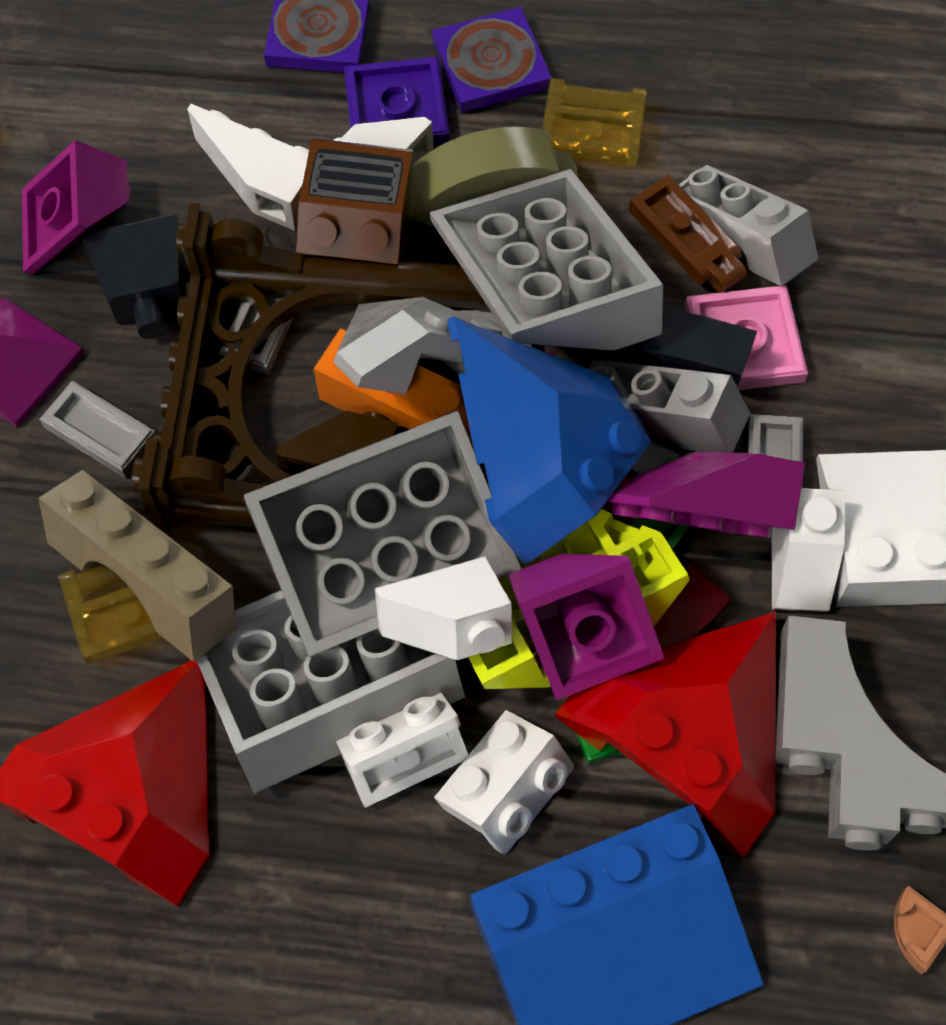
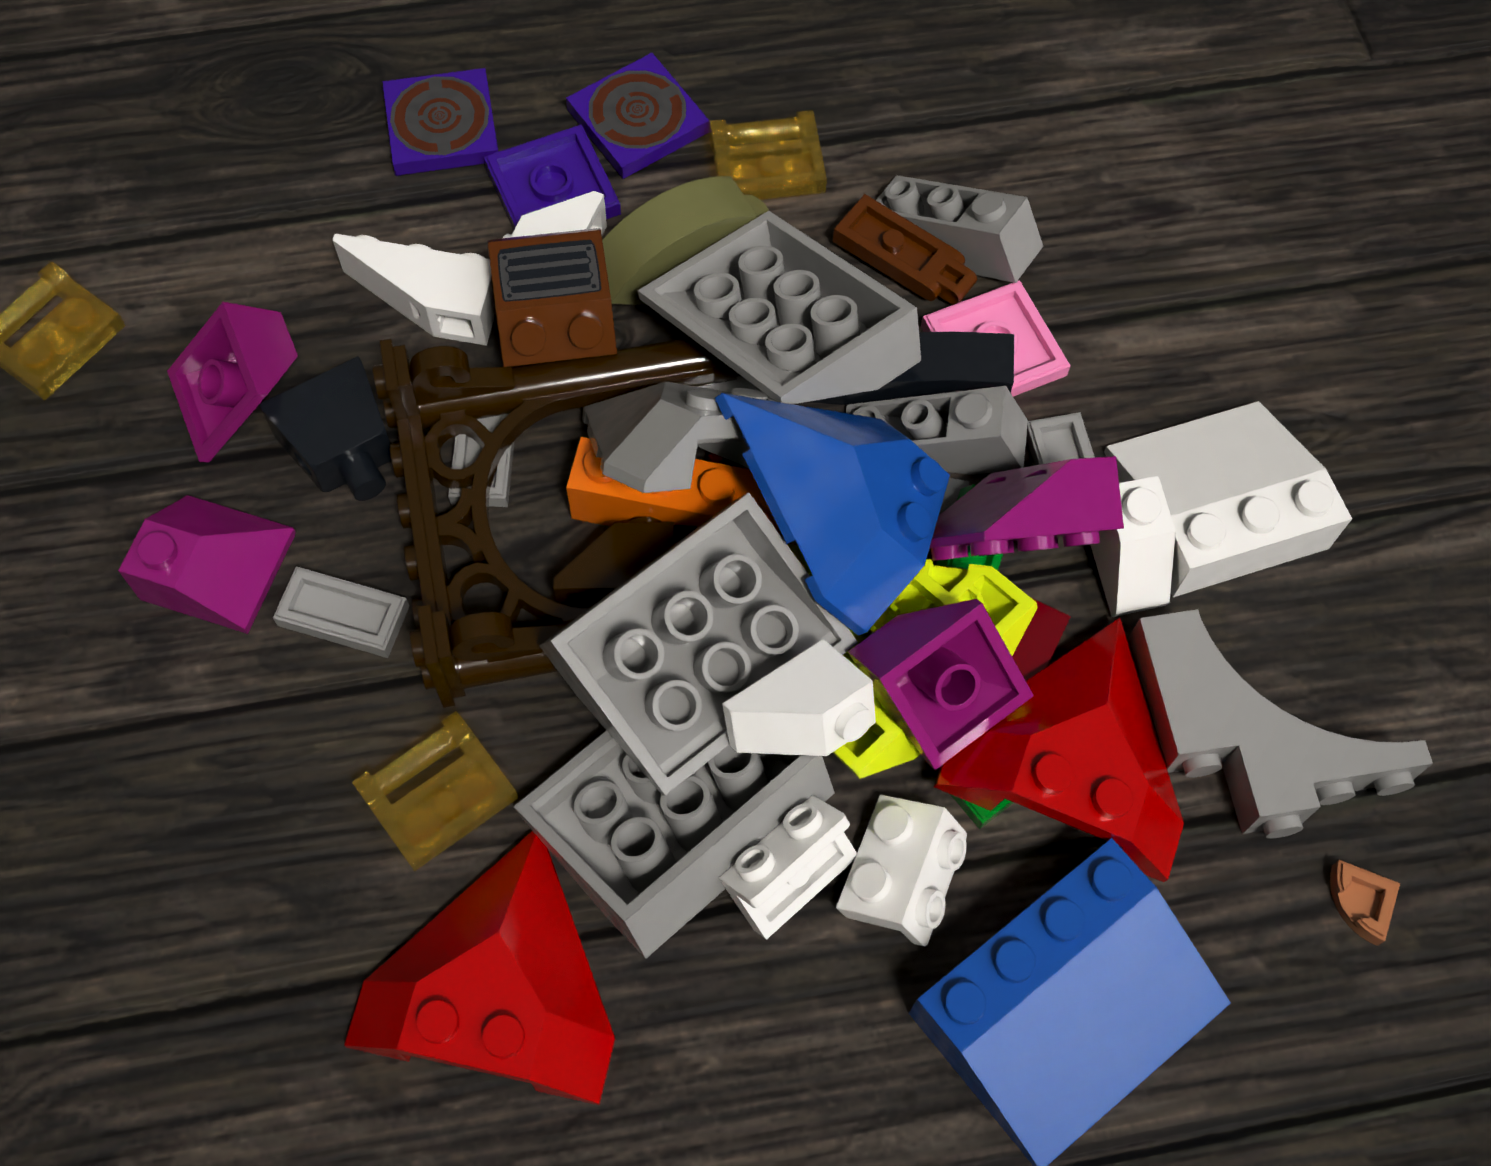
camera: 20 degrees left, 0 degrees up
dark tan arch [38,470,236,662] -> none

